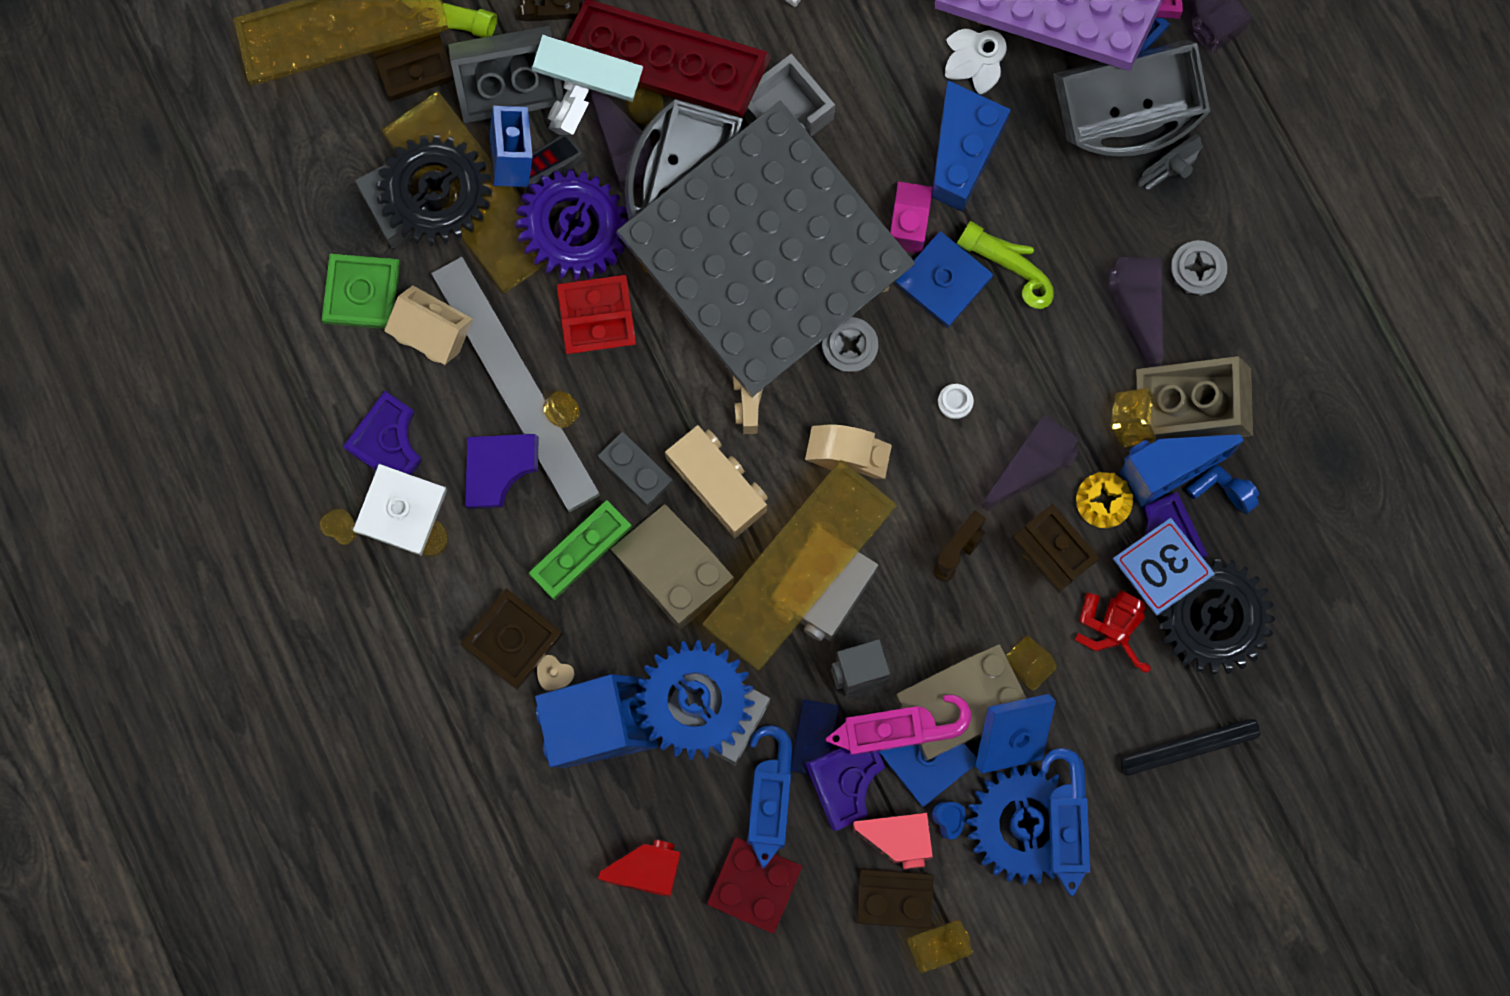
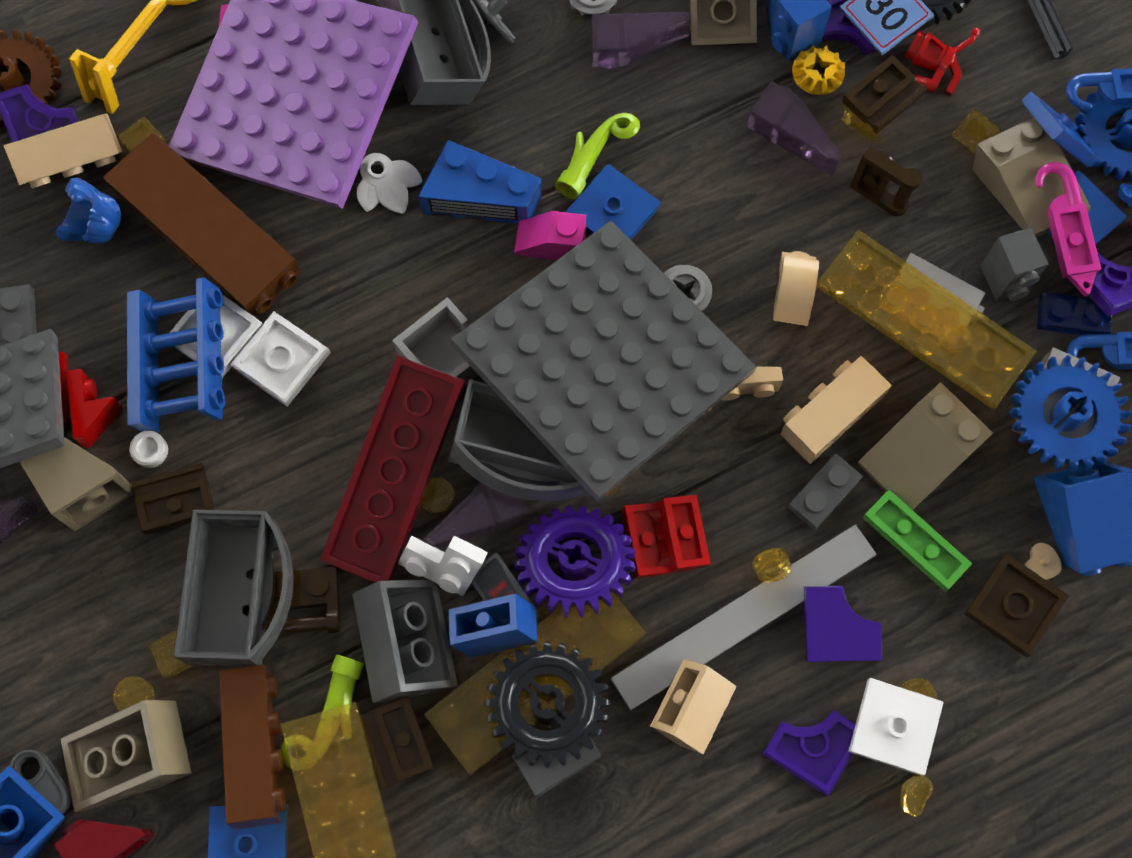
camera: 90 degrees left, 5 degrees down
bright green tile [322,254,401,329] -> none
light aqua tile [532,35,643,102] -> none
white plate [938,384,974,419] -> none
clear yellow bracket [1111,388,1156,447] -> none

